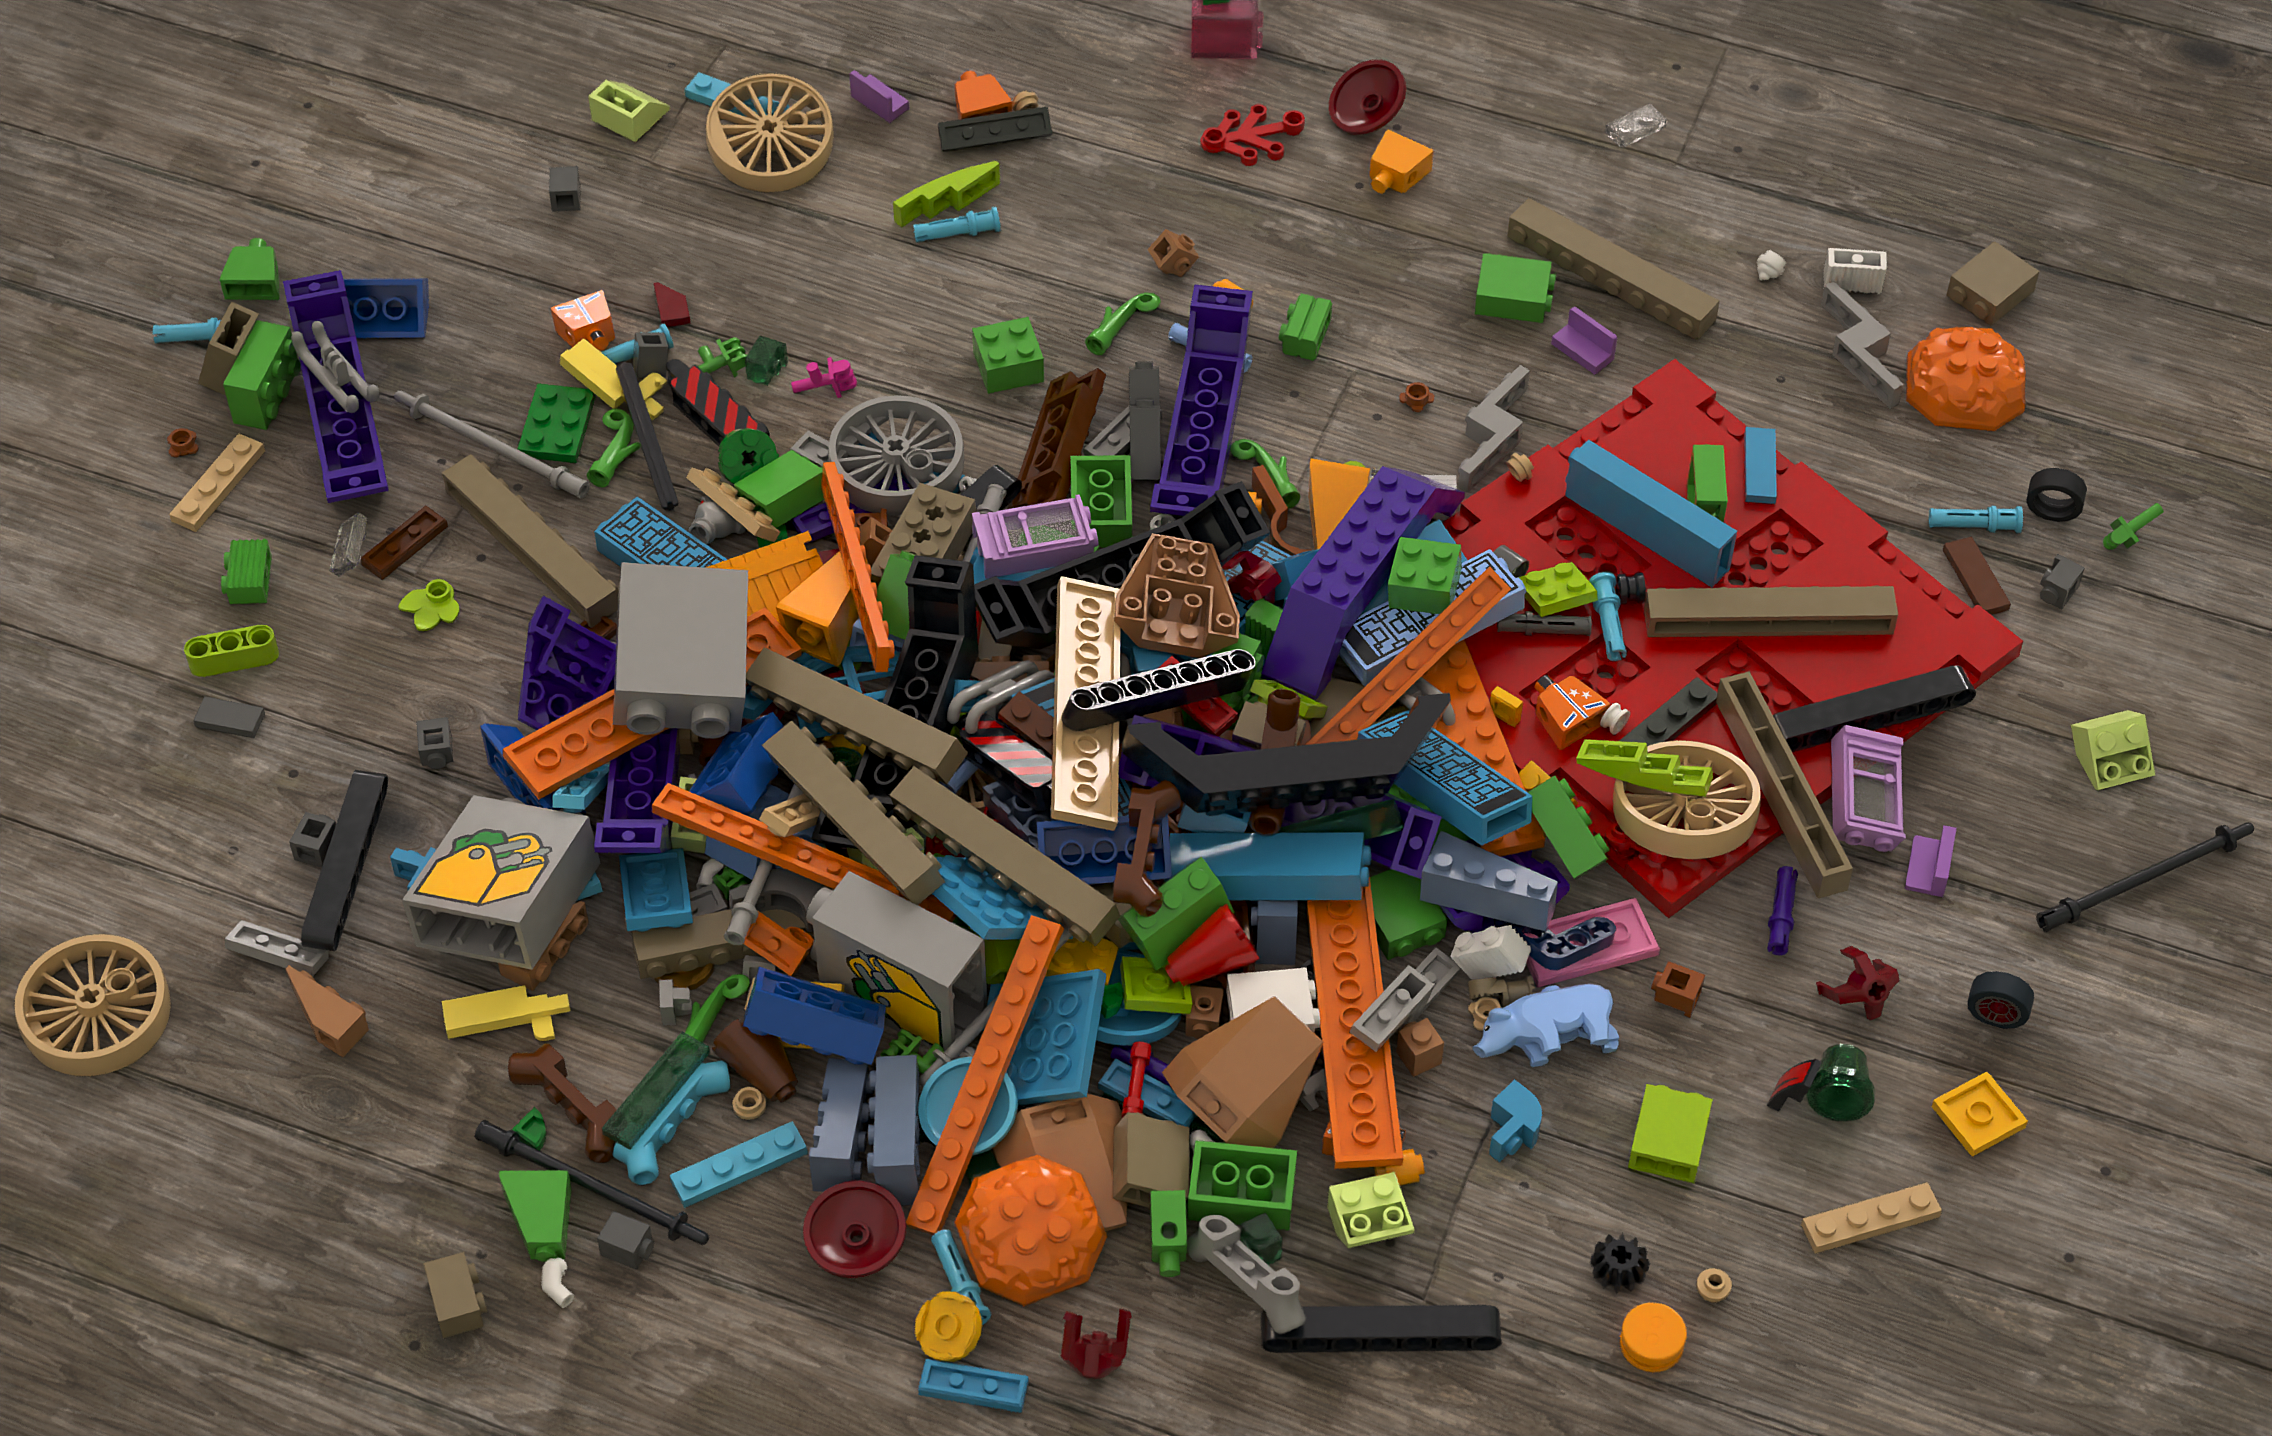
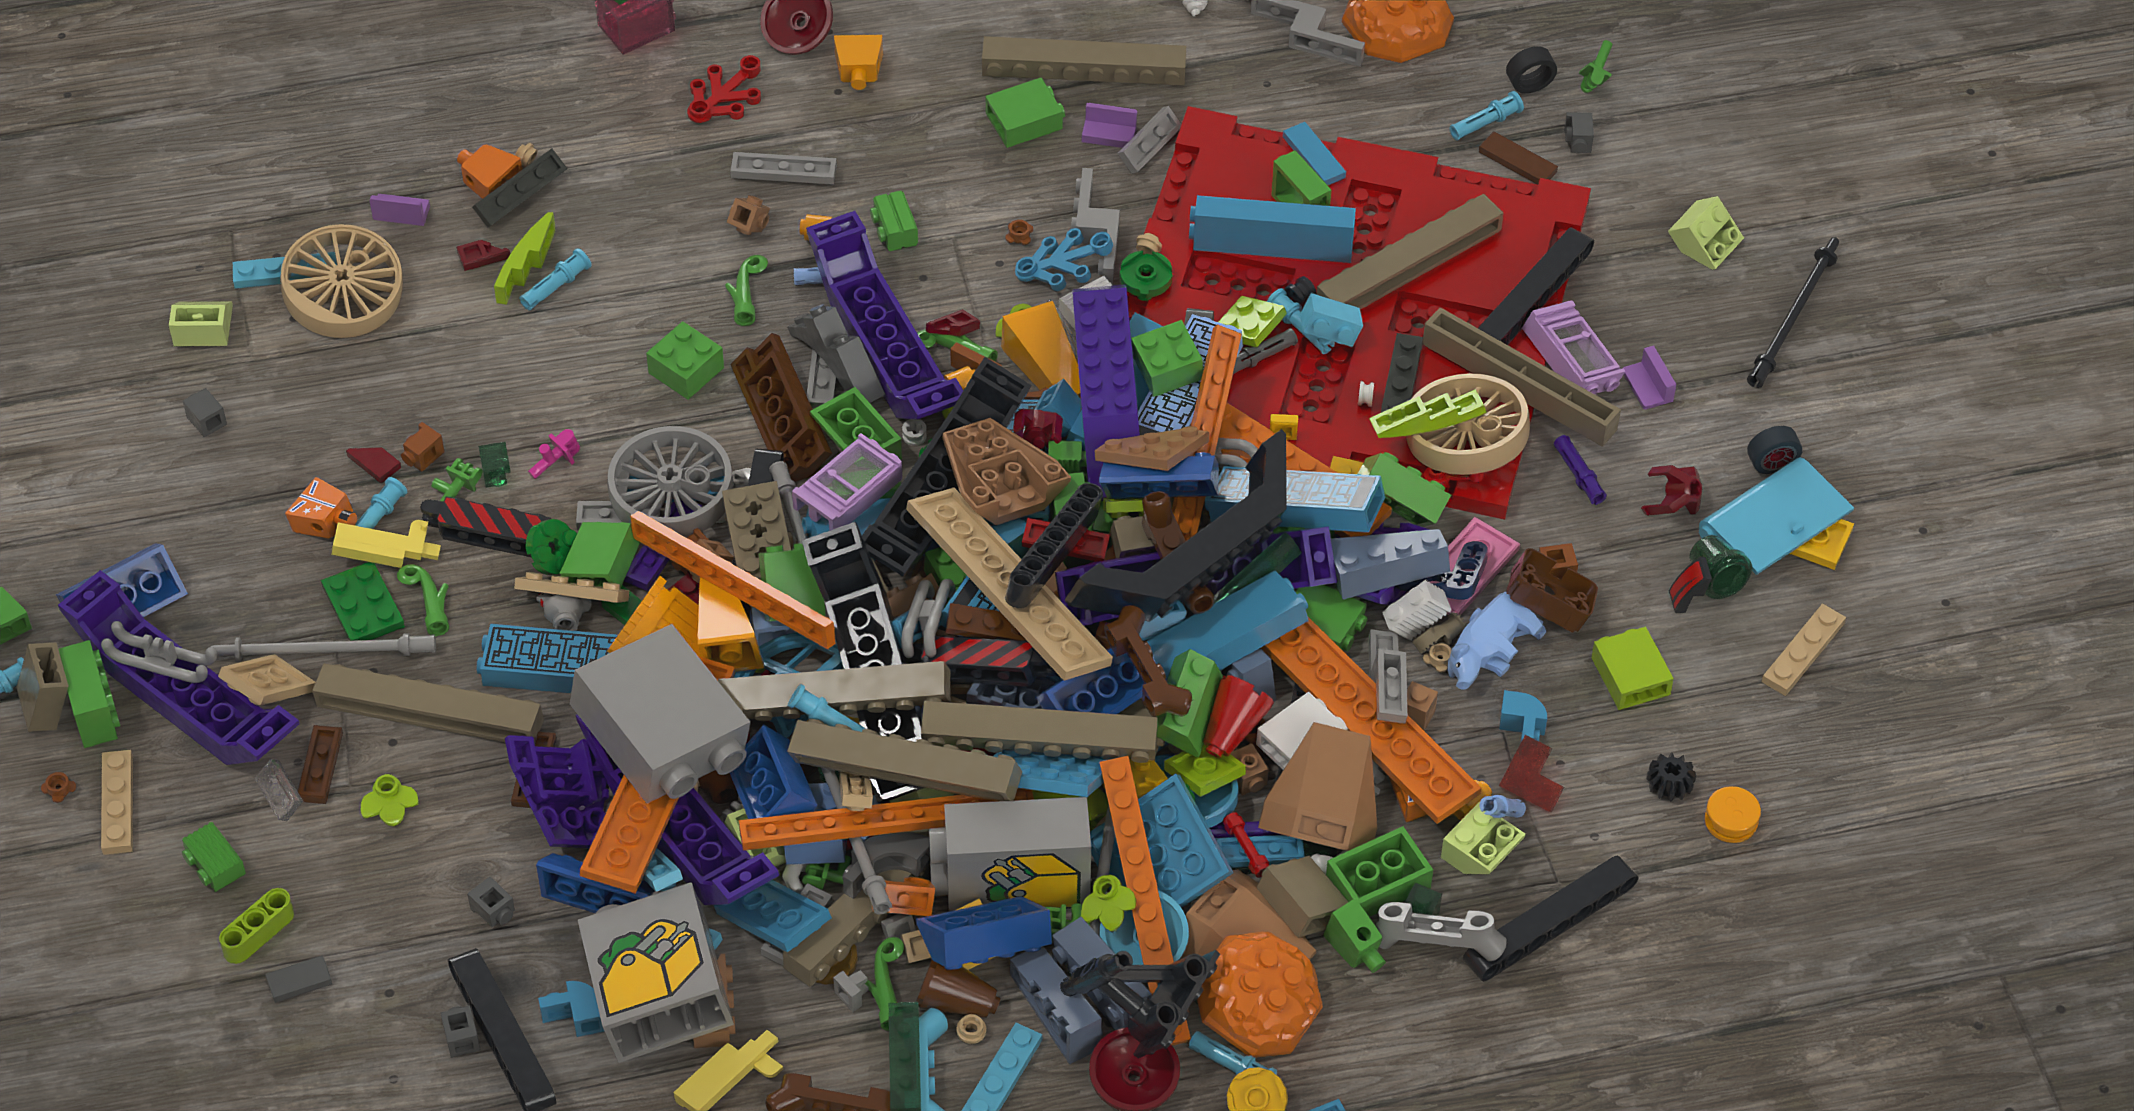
camera: 35 degrees left, 0 degrees up
black axle [616,362,679,511] -> none
dark grey brick [633,332,668,378] -> none
dark red piece [1061,1309,1132,1379] -> none
orange torso [1534,675,1610,750] -> none
tan plate [1697,1268,1732,1302] -> none
none -> tan plate [218,654,316,706]
none -> dark orange brick [401,422,445,472]
none -> dark red tile [456,240,511,271]
none -> light grey plate [730,152,837,184]
none -> medium azure pin [787,684,866,732]
none -> dark red tile [925,309,980,336]
none -> dark azure plant [1015,228,1113,291]
none -> black plate [1060,950,1220,1059]
none -> lime plate [1081,875,1136,932]
none -> medium nougat plate [1095,426,1209,471]
none -> blue slope [1099,452,1219,499]
none -> light grey plate [1117,106,1182,173]
none -> green plate [1119,251,1172,301]
none -> medium azure brick [1300,293,1363,347]
none -> light blue pin [1479,795,1526,818]
none -> clear red plate [1499,735,1564,813]
none -> reddish brown axle [1506,548,1598,633]
none -> medium azure door [1699,457,1854,575]

